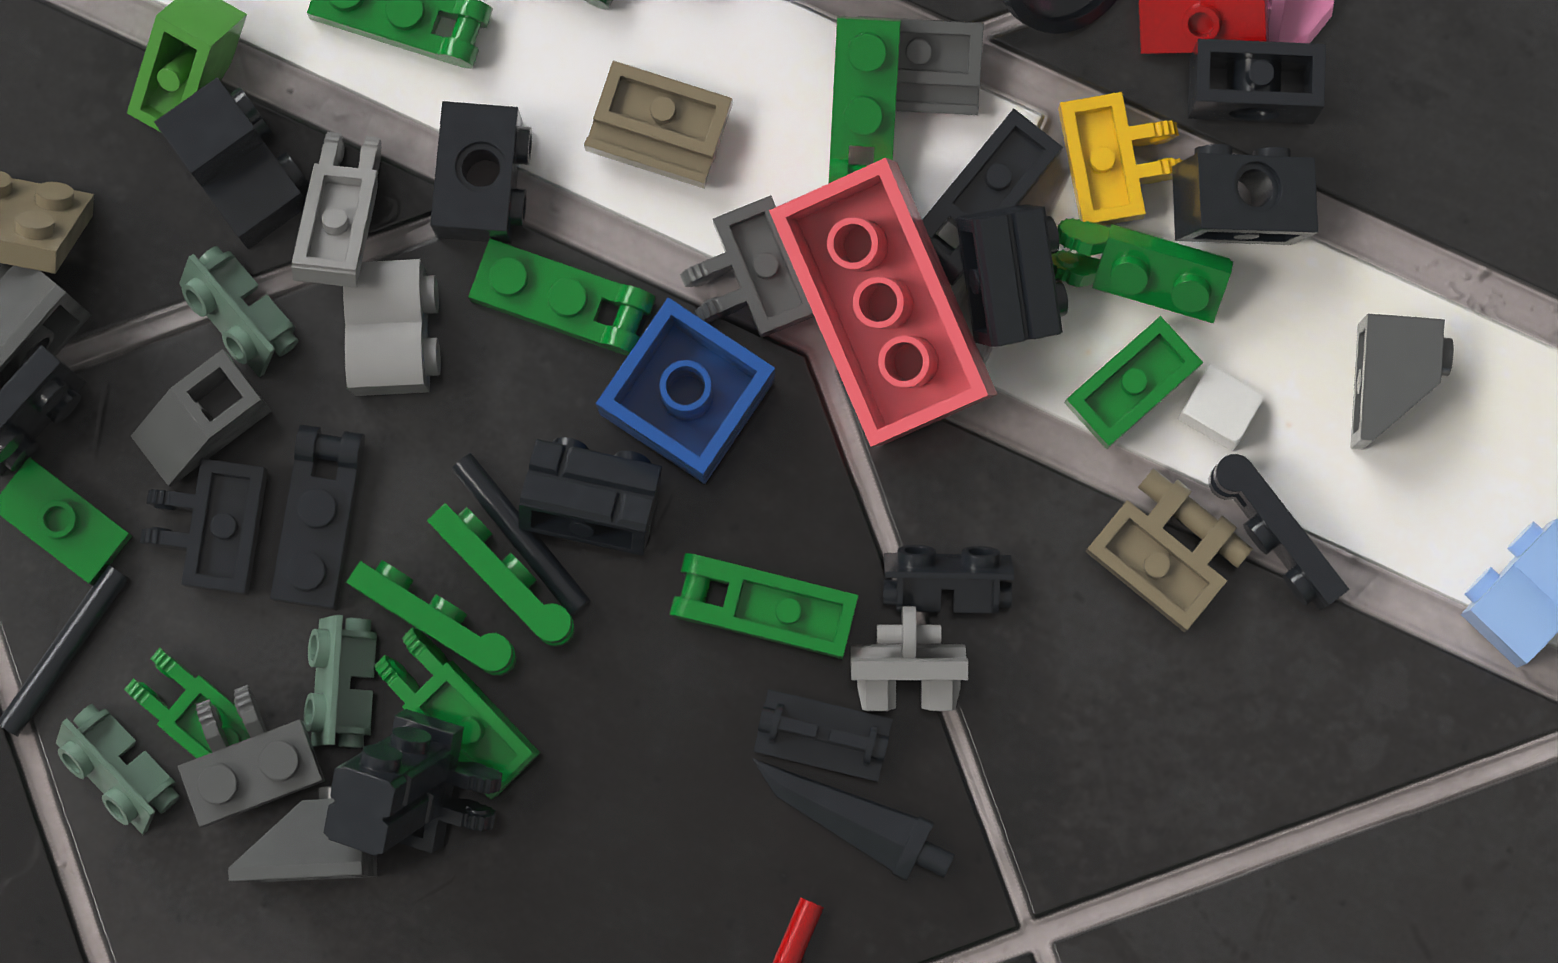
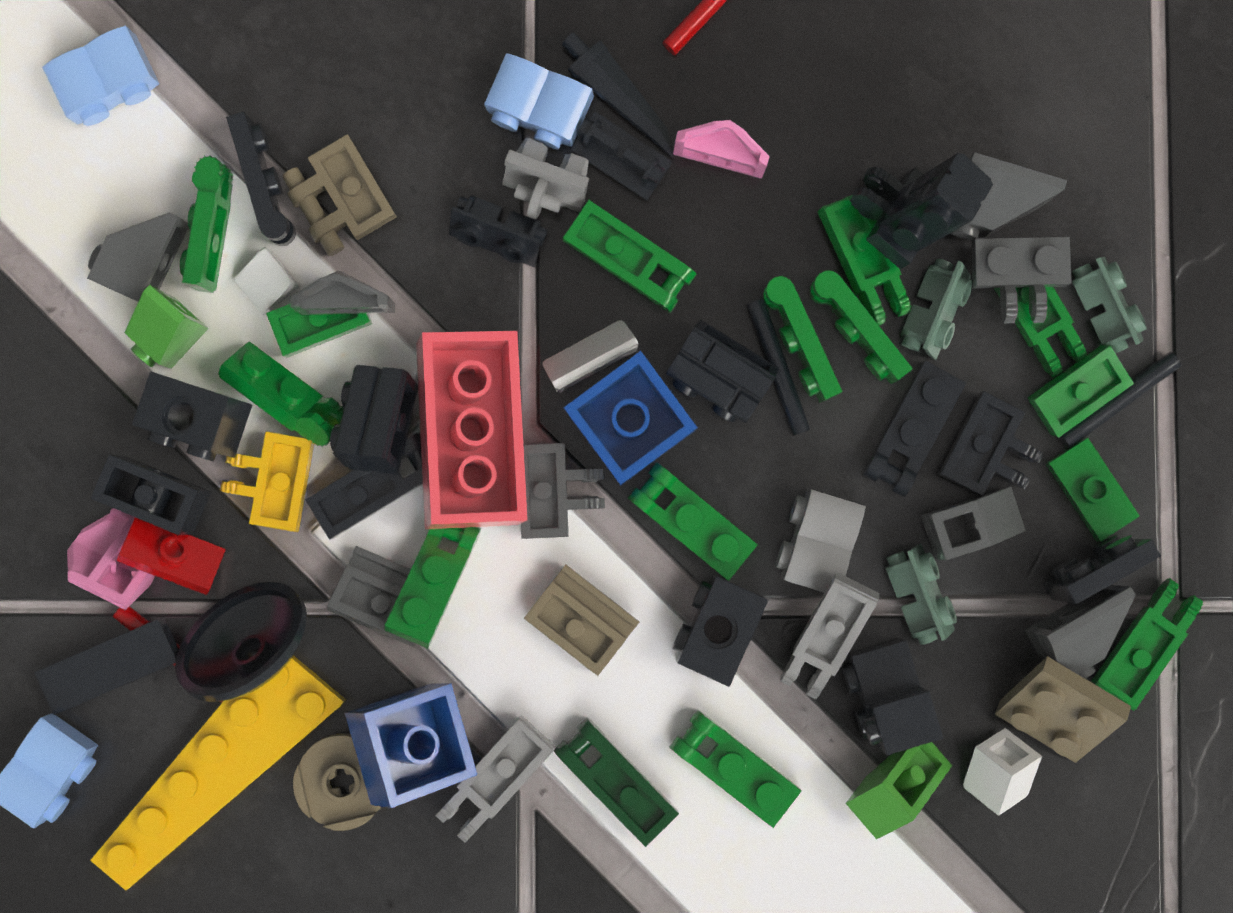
camera: 160 degrees left, 5 degrees up
none -> bright green slope [124,285,209,369]
none -> green hinge [180,155,234,293]
none -> dark grey slope [290,271,395,315]
none -> light blue brick [484,53,594,150]
none -> white slope [543,320,638,392]
none -> bright pink slope [673,120,770,179]
none -> white panel [963,728,1042,816]
none -> green plate [1028,344,1134,438]

